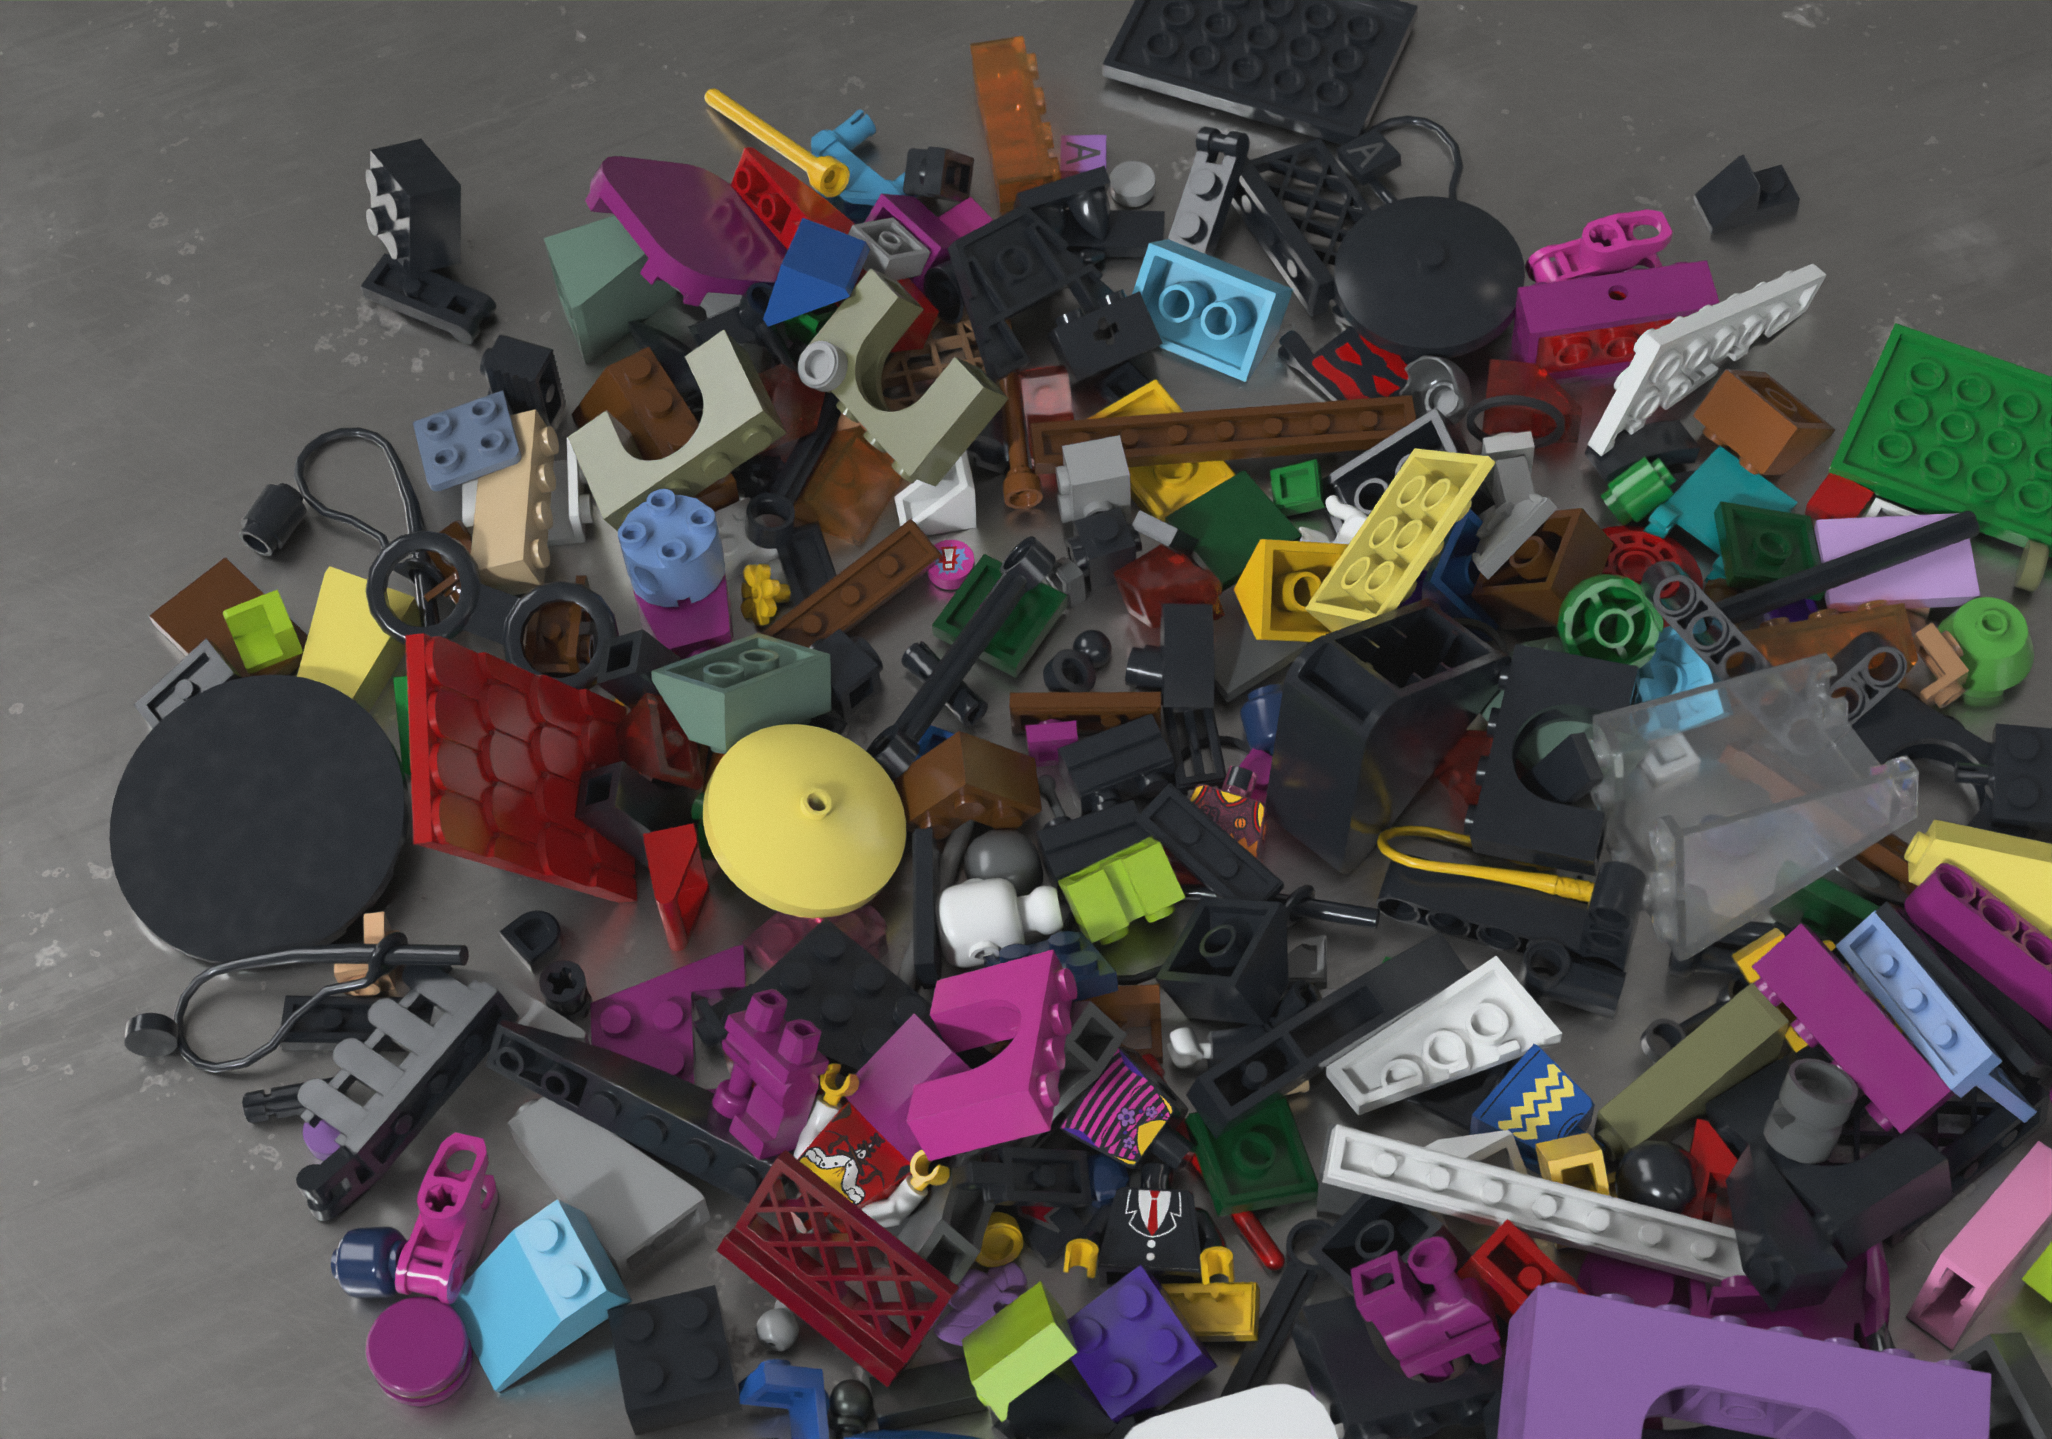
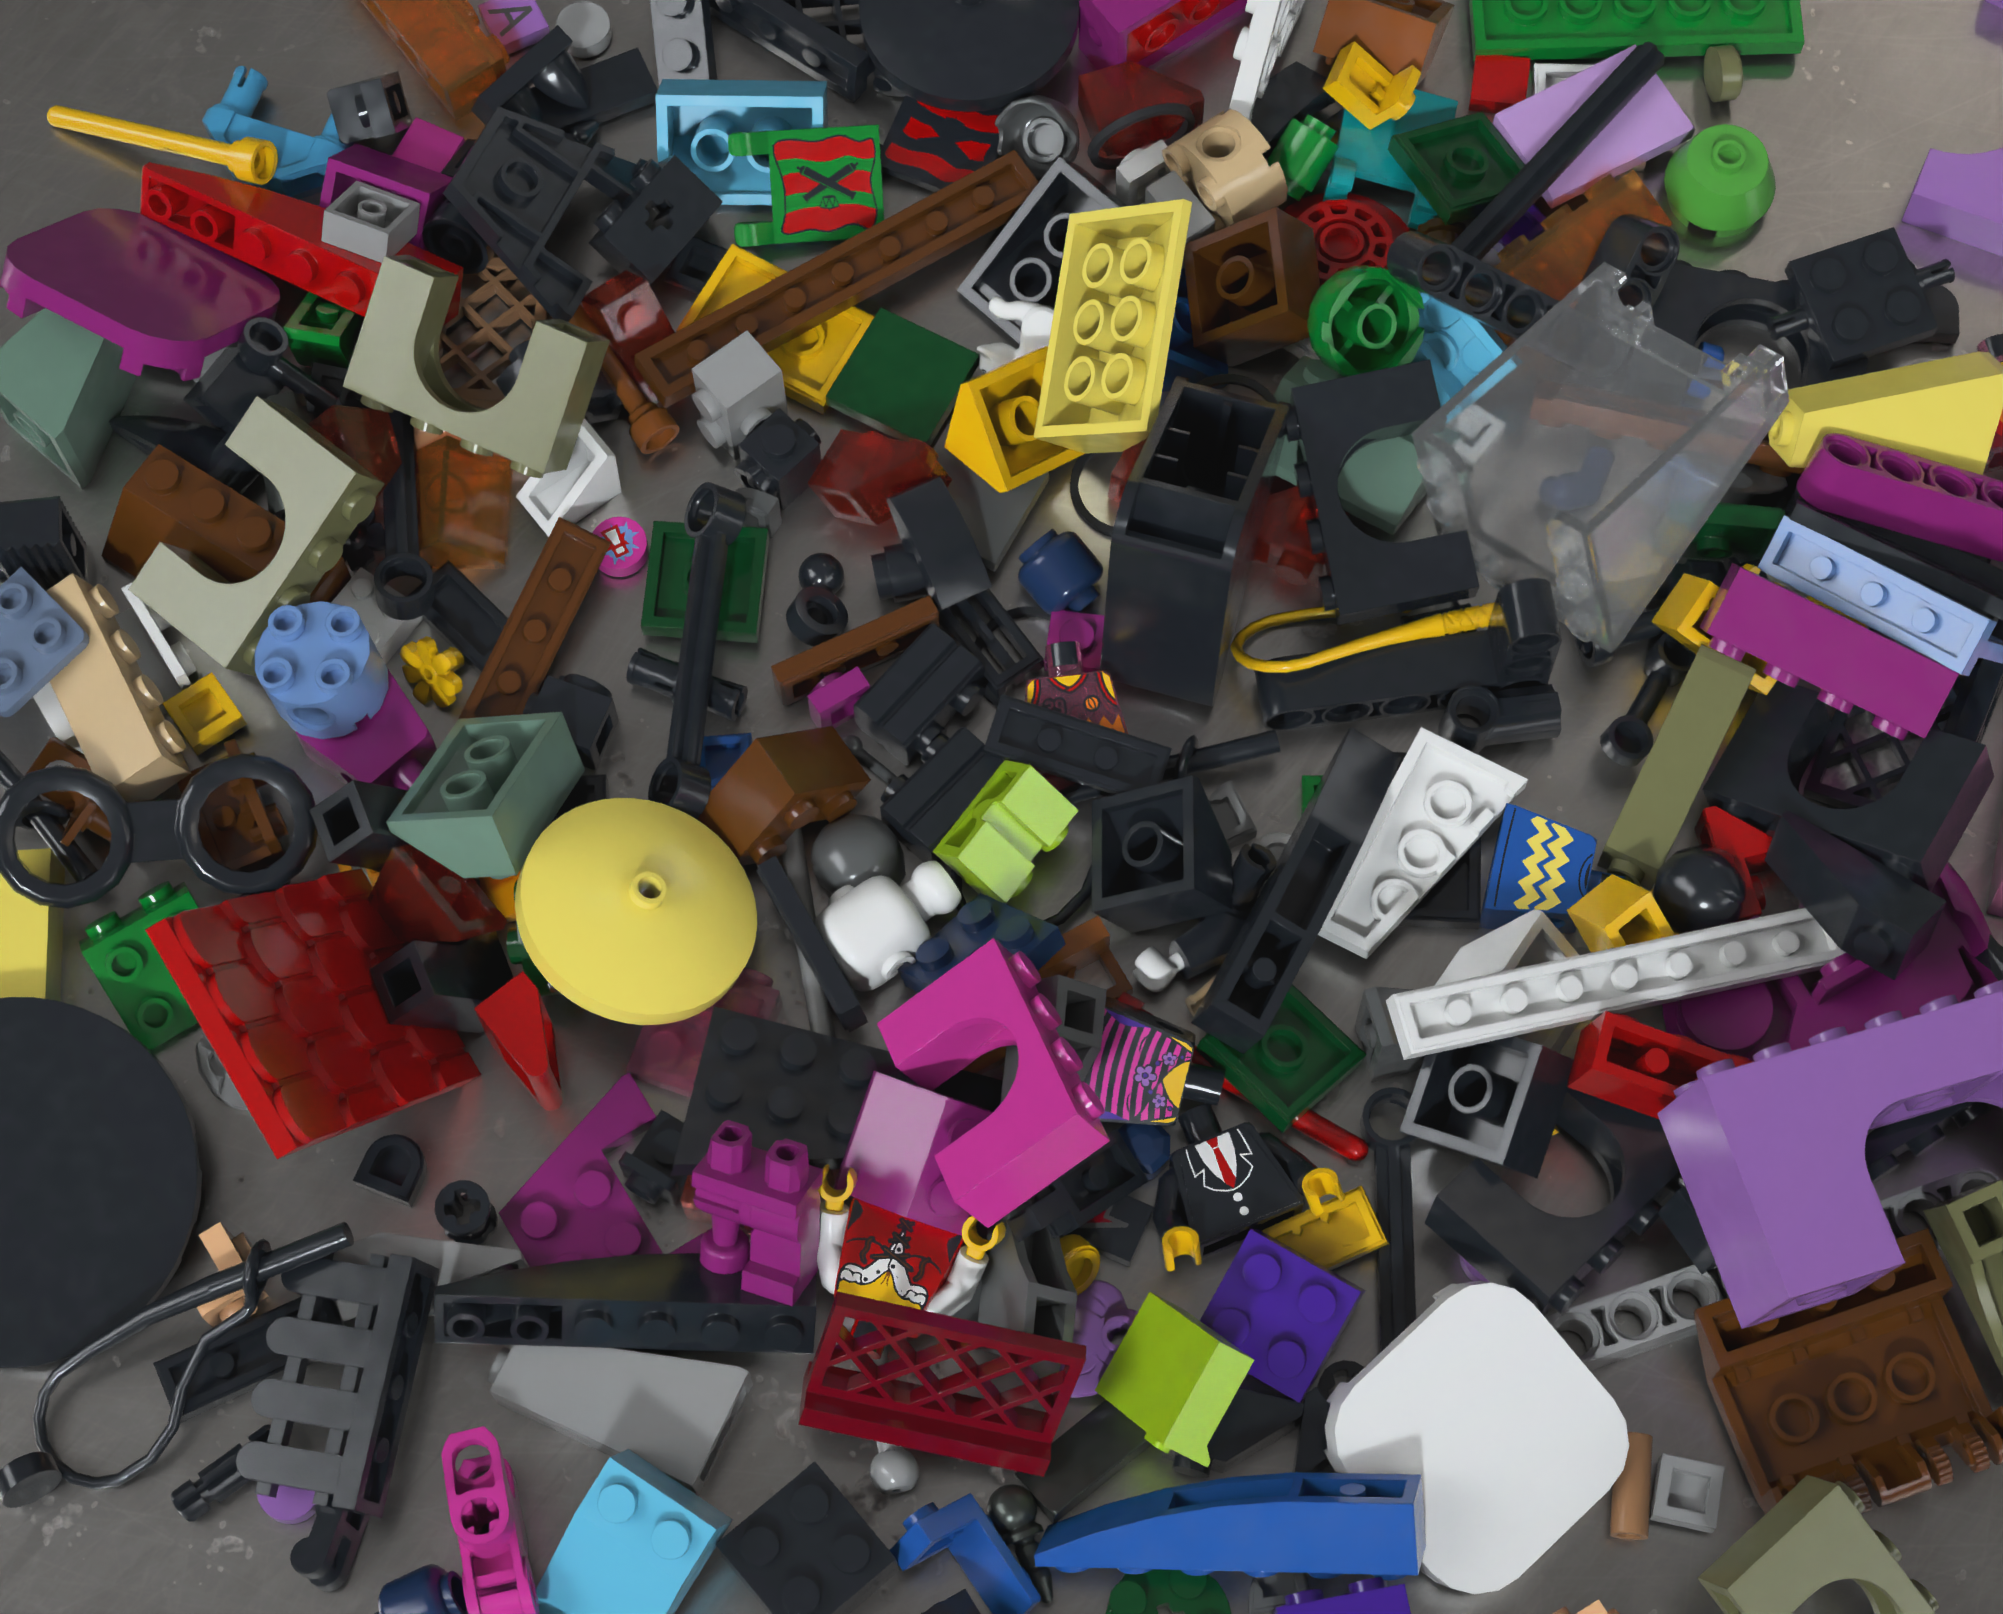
camera: 30 degrees left, 10 degrees up
blue slope [763,218,870,327] -> none
light grey tile [798,341,848,392] -> none
tile [1132,510,1199,555] -> none
green tile [1270,459,1325,517] -> none
magenta hips [1351,1237,1502,1383] -> none
light grey tile [1472,494,1558,579] -> none
black tile [1519,732,1604,804] -> none
dark grey wheel [1763,1058,1858,1164] -> none
medium nougat bracket [1912,623,1969,708] -> none
none -> yellow plate [162,672,247,756]
none -> flag [728,124,884,247]
none -> tan brick [1162,109,1288,232]
none -> yellow bracket [1322,41,1421,130]

